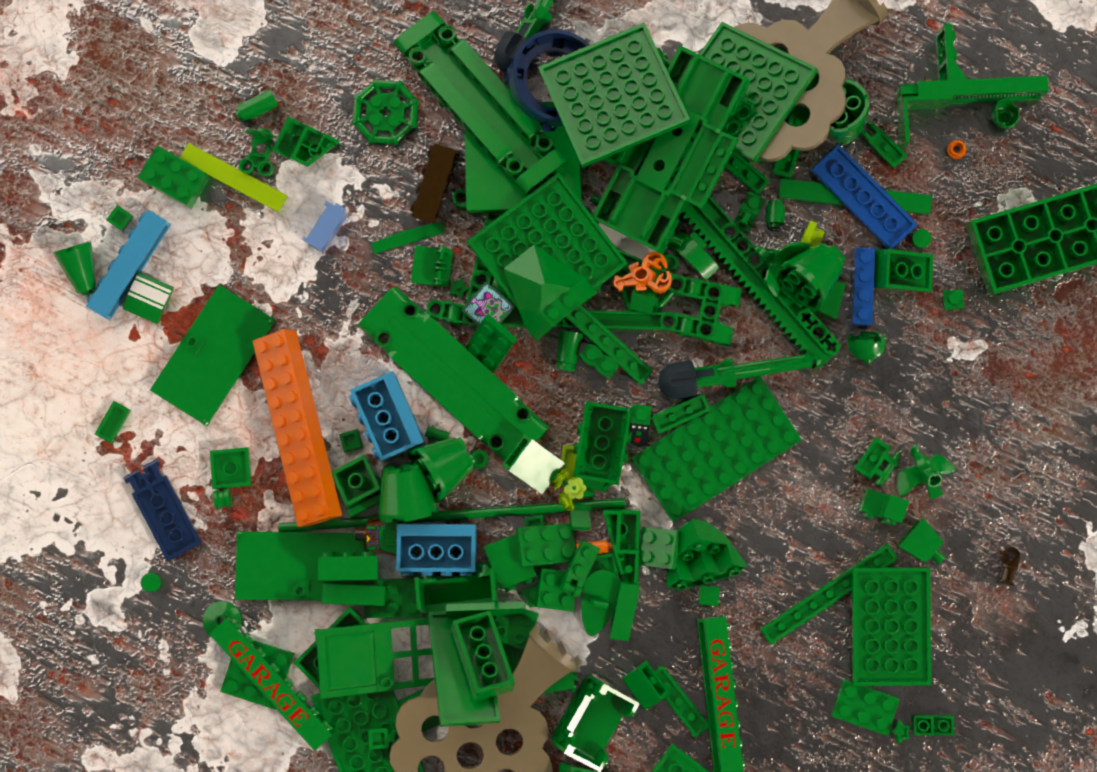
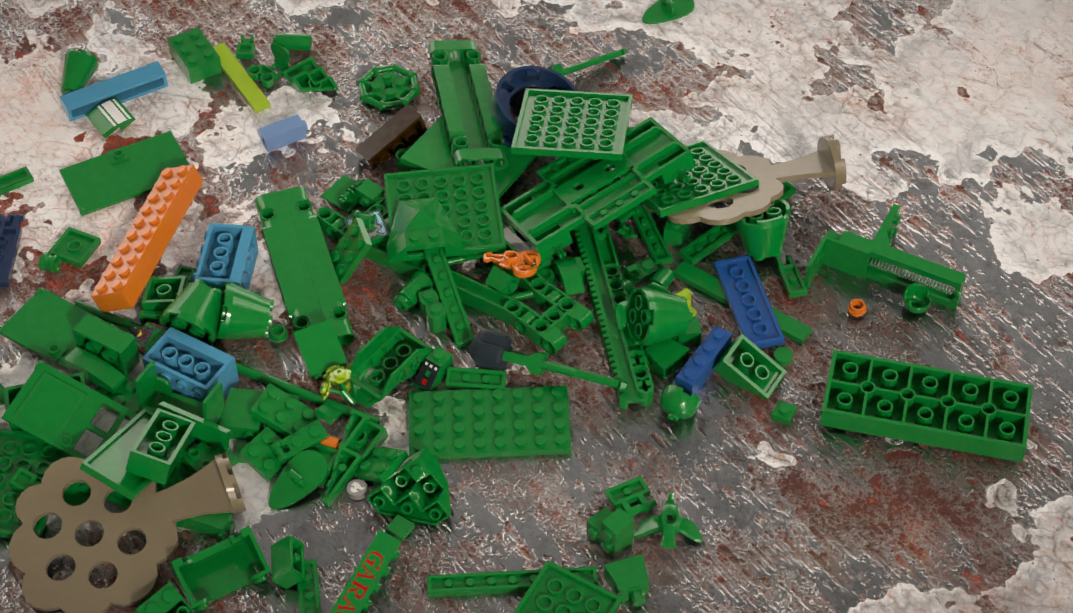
camera: 30 degrees right, 35 degrees down
green plate [106,205,134,232] -> none
green sticker [371,222,445,254] -> none
green tile [609,581,640,641] -> none
none -> green plate [236,35,255,59]
none -> light grey tile [347,479,368,500]
none -> green bush [352,210,376,230]
none -> green brick [355,179,384,209]

